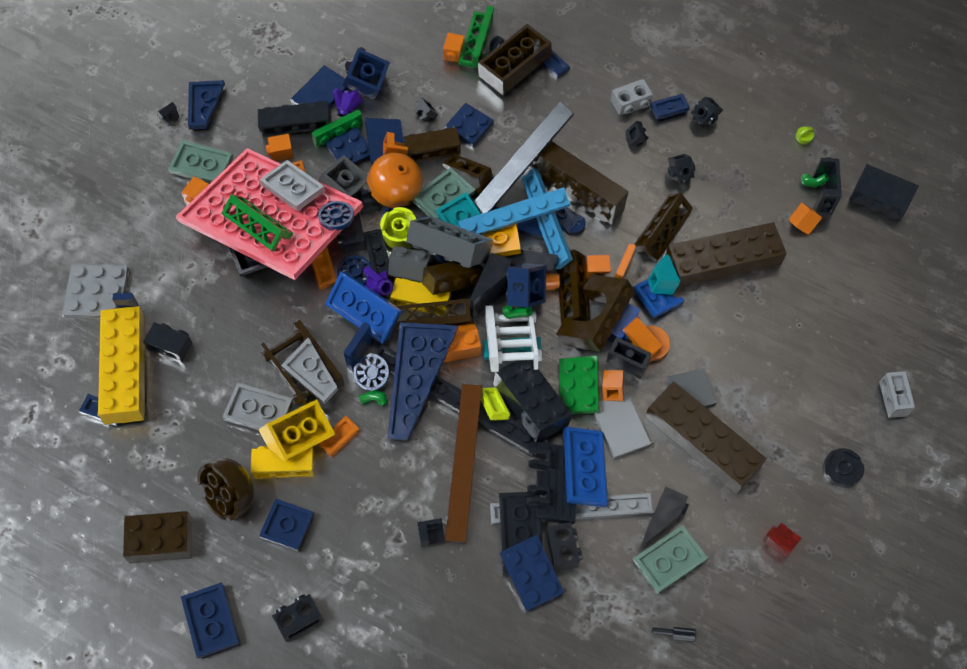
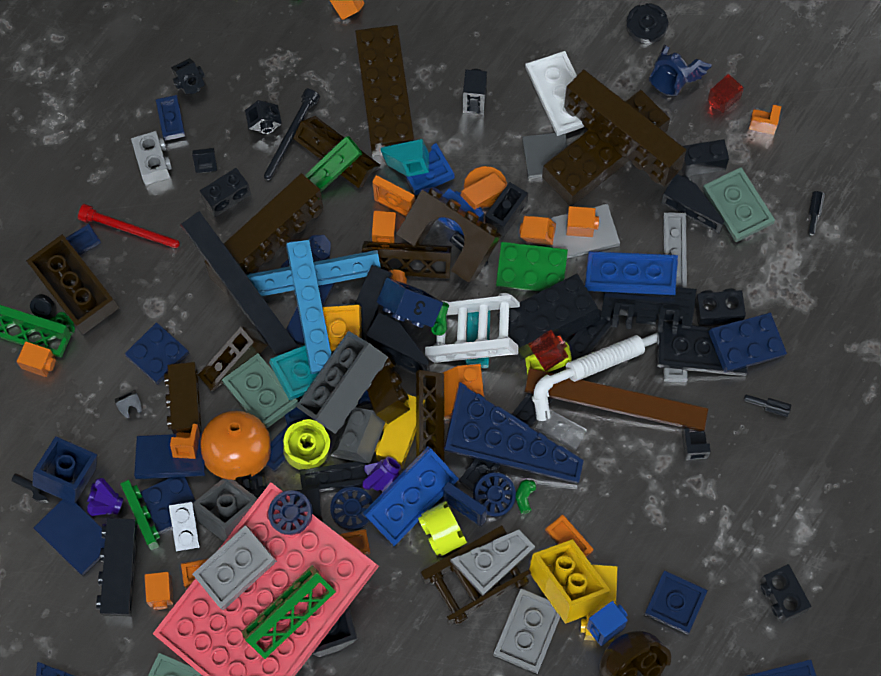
camera: 80 degrees left, 5 degrees up
none -> red piece [78,204,180,248]
none -> plate [169,500,200,551]
none -> black brick [199,168,251,218]
none -> black piece [264,88,320,180]
none -> green plate [305,136,363,192]
none -> neon yellow brick [418,501,467,556]
none -> black brick [463,69,487,115]
none -> white tile [525,51,585,136]
none -> clear red brick [528,330,569,371]
none -> white piece [532,332,658,421]
none -> clear plate [535,409,587,451]
none -> dark brown brick [564,69,687,187]
none -> orange brick [566,206,599,237]
none -> blue brick [586,601,628,647]
none -> dark blue helmet [648,44,712,96]
none -> black brick [682,139,729,176]
none -> black axle [744,394,791,417]
none -> orange panel [749,105,782,135]

